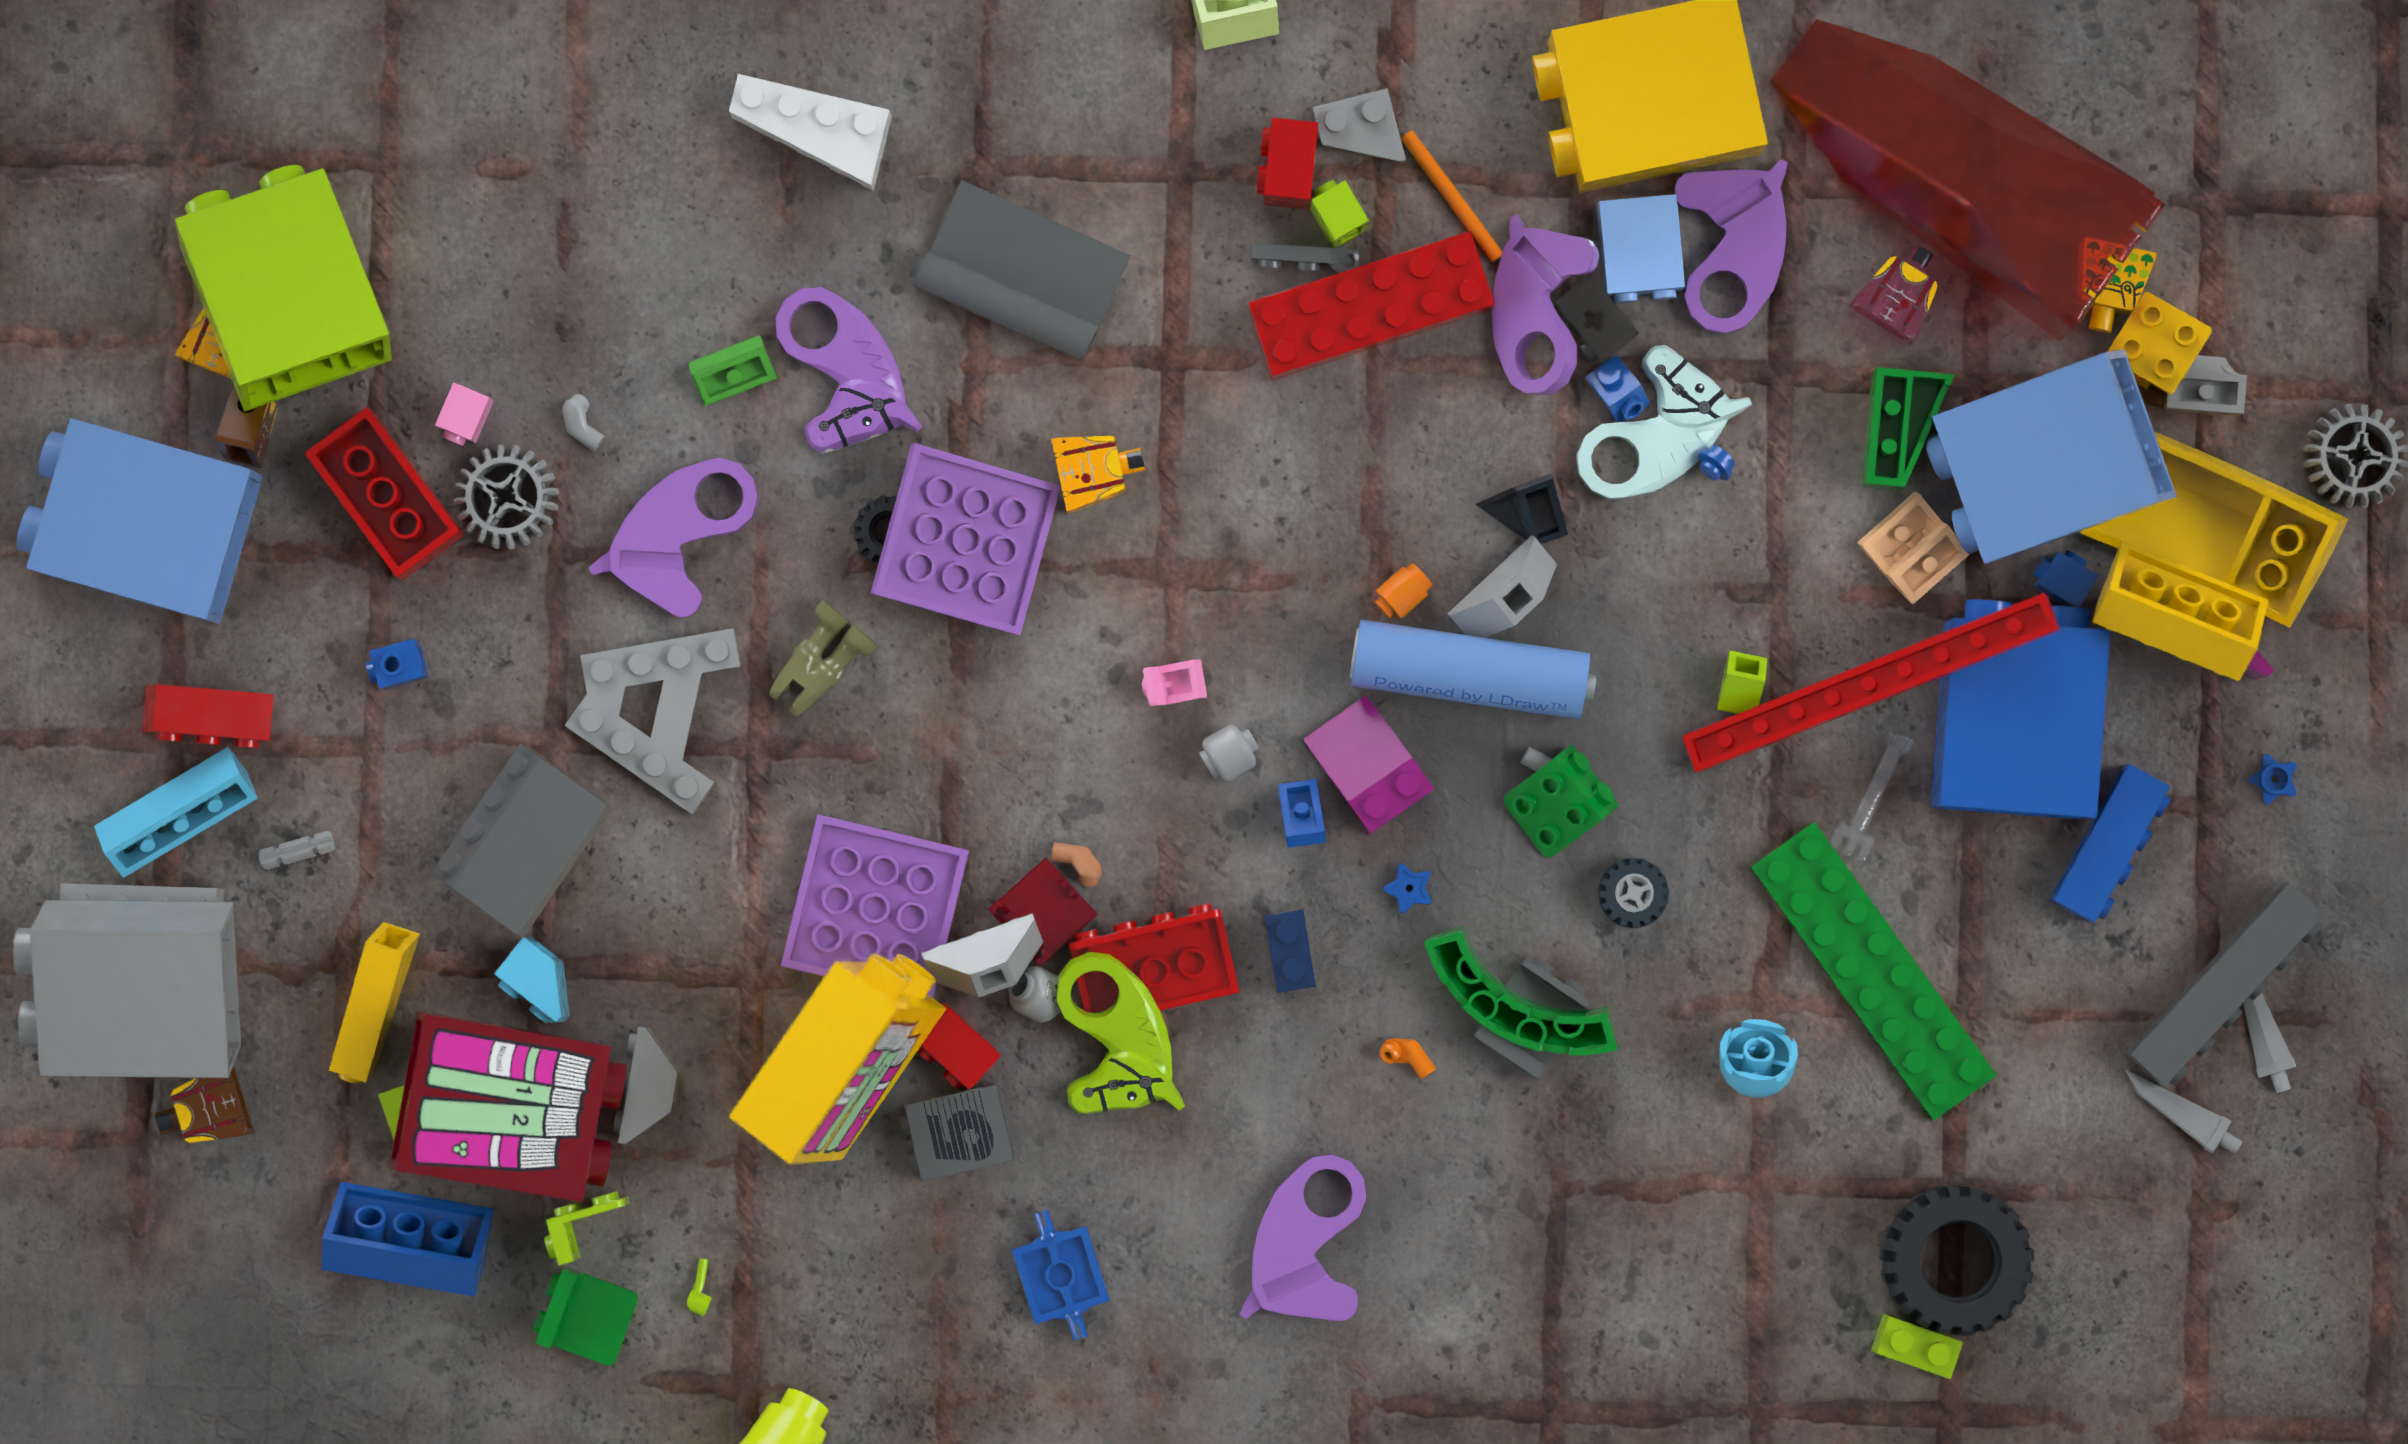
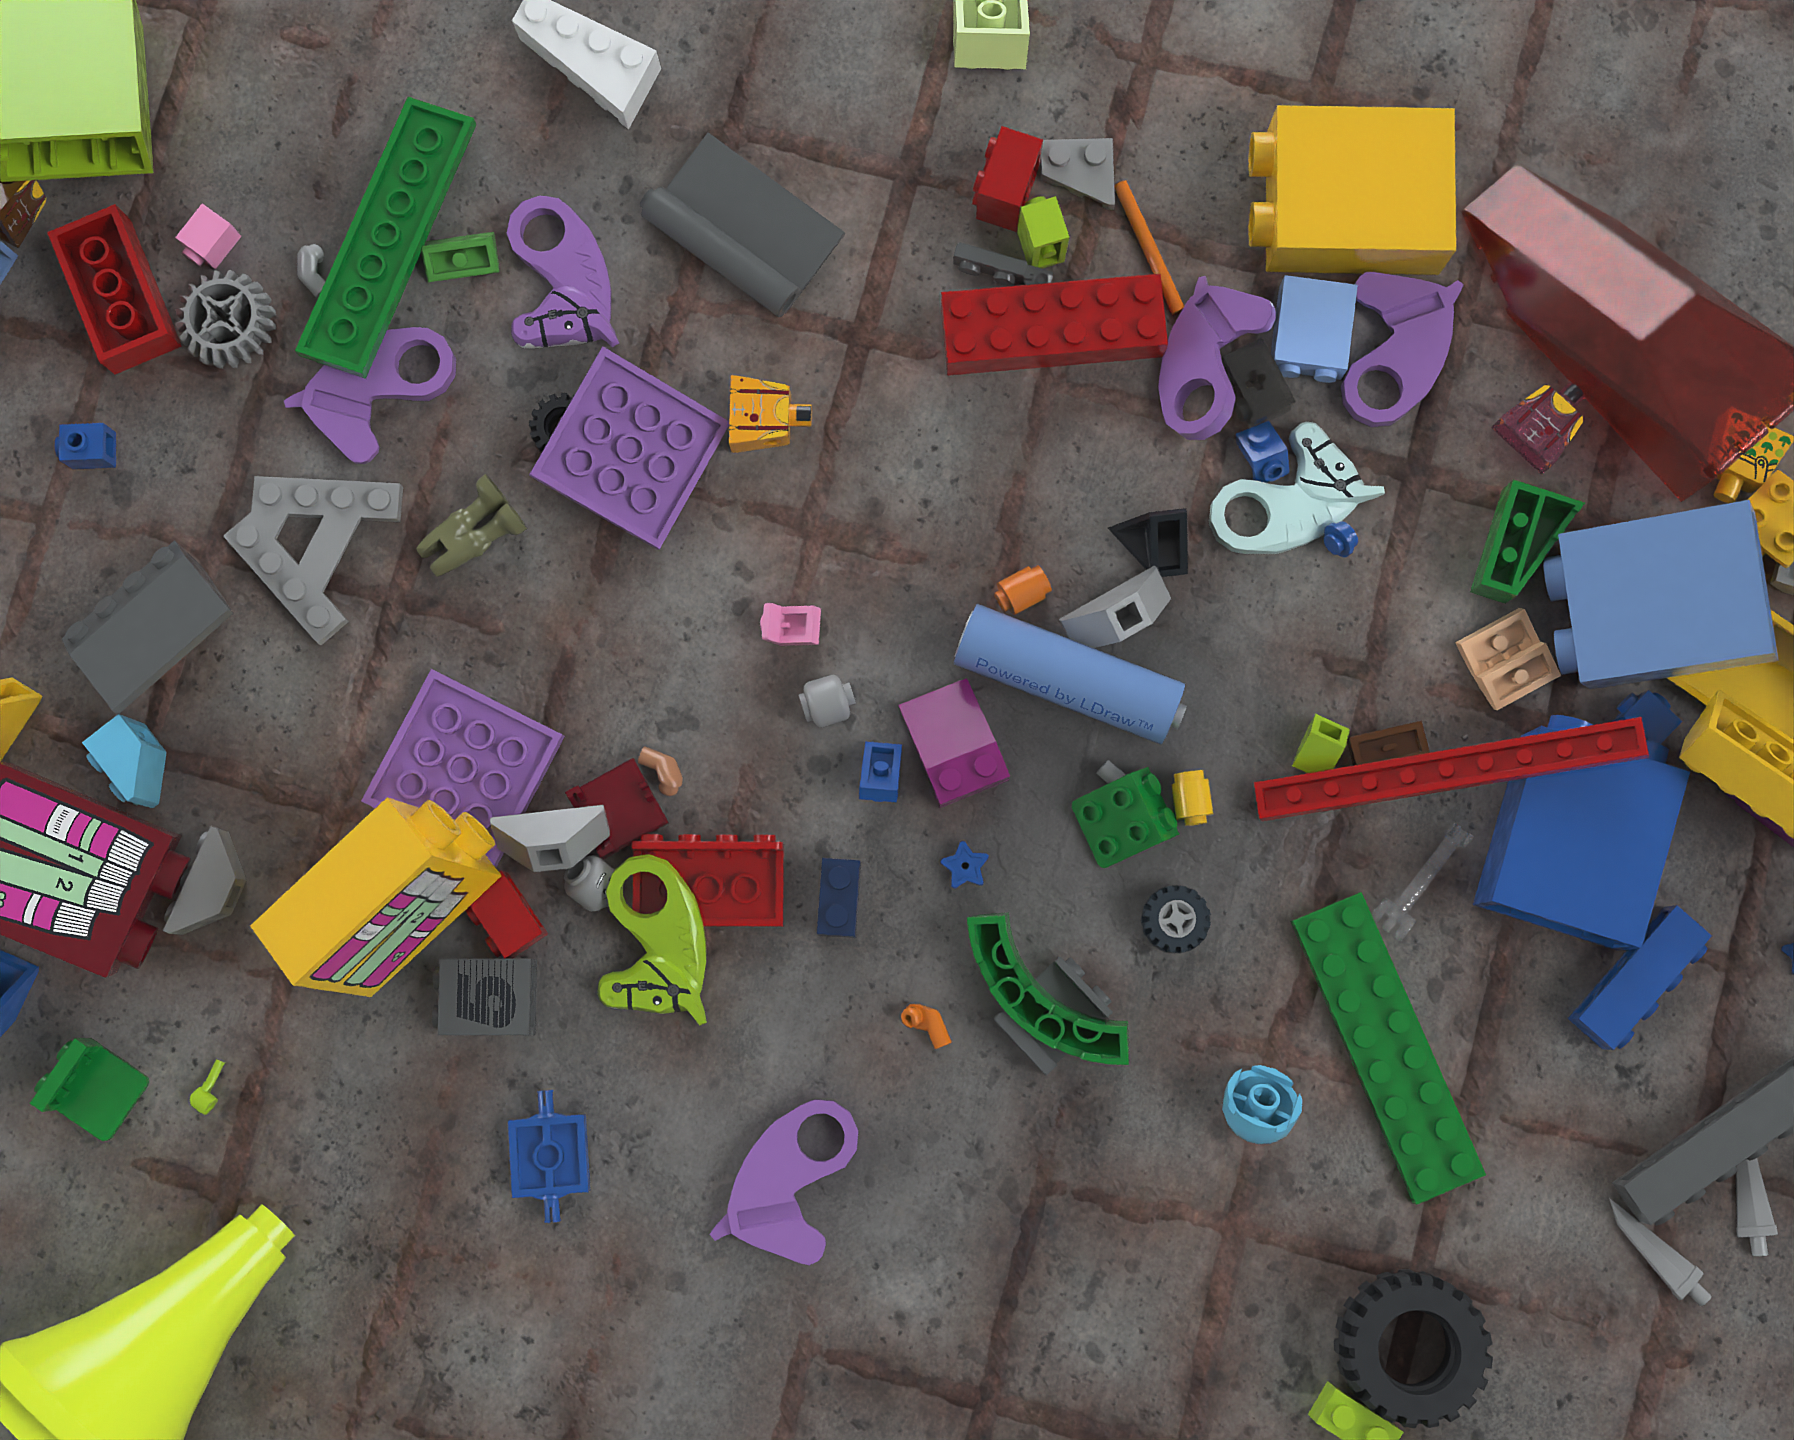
camera: 15 degrees right, 5 degrees down
lime bracket [544,1191,630,1265] -> none
none -> green plate [295,97,477,379]
none -> yellow brick [1171,770,1214,826]
none -> reddish brown plate [1347,721,1430,766]

